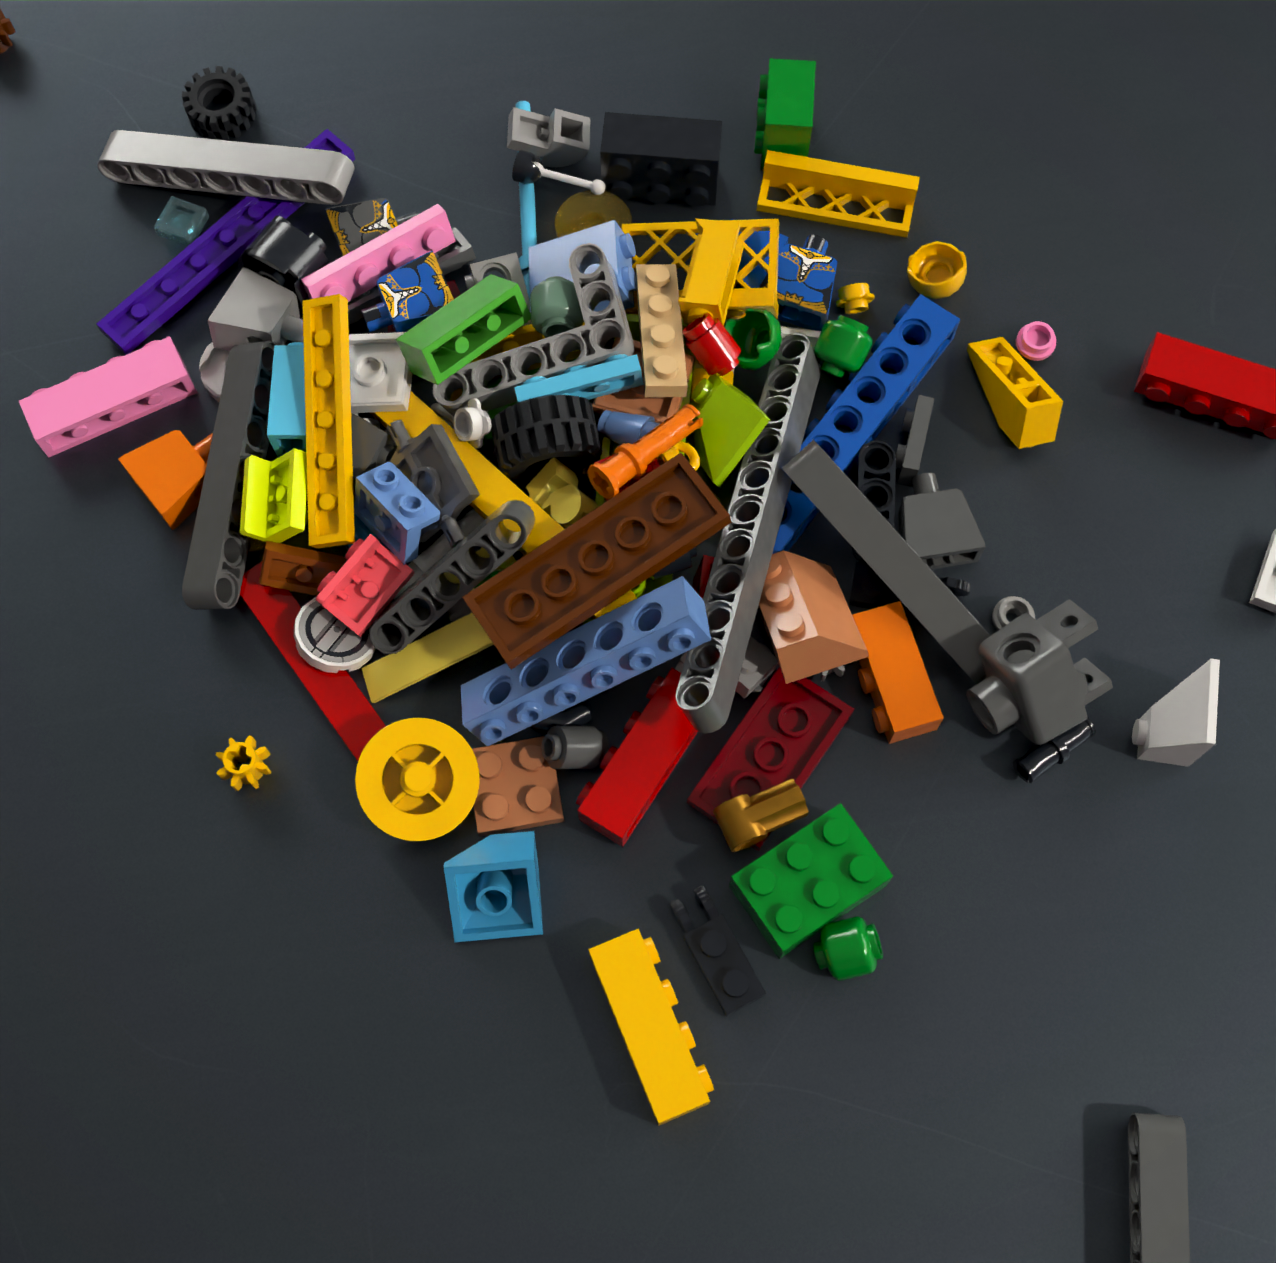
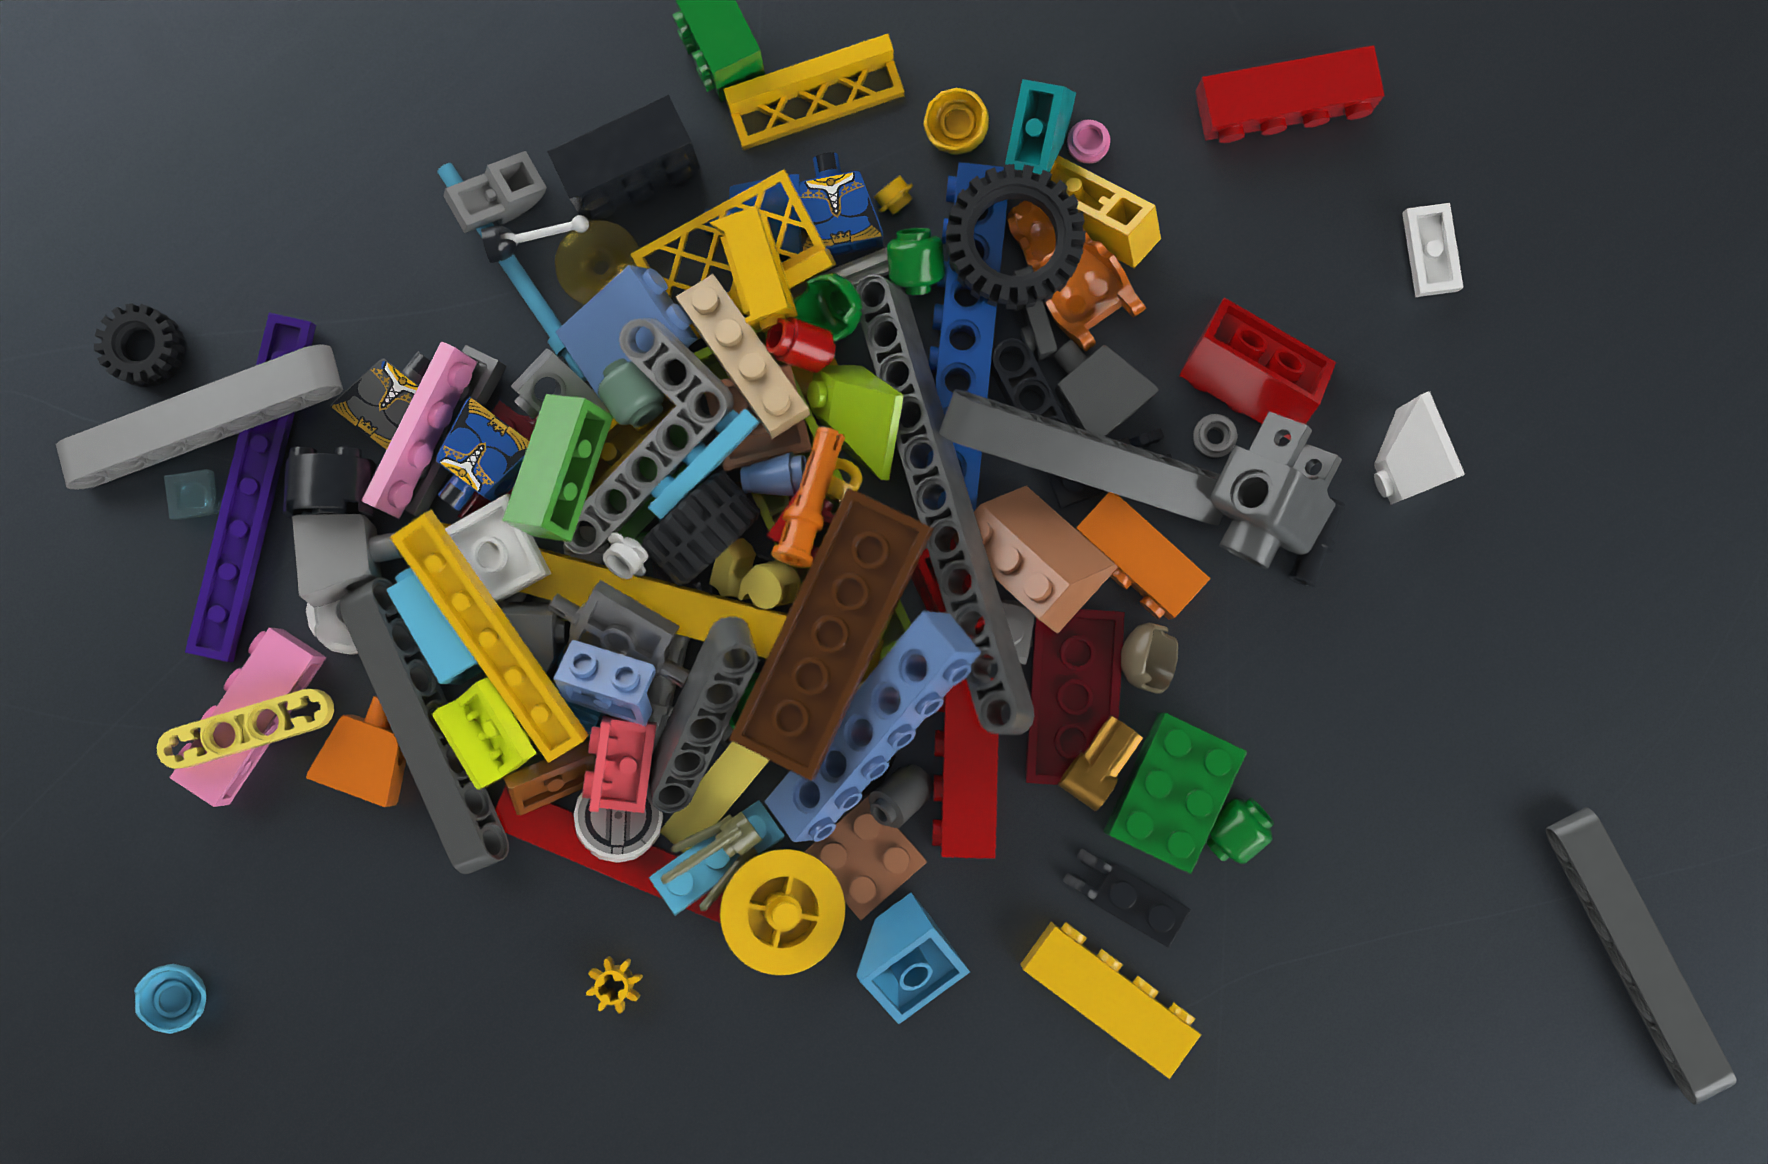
camera: 30 degrees left, 15 degrees up
none -> light yellow beam [157,689,334,769]
none -> medium azure plate [649,800,785,916]
none -> olive plant [661,811,762,911]
none -> black tyre [946,164,1086,309]
none -> teal slope [1005,79,1076,175]
none -> orange animal [1006,201,1146,351]
none -> dark tan hair [1121,623,1178,694]
none -> red slope [1179,297,1336,440]

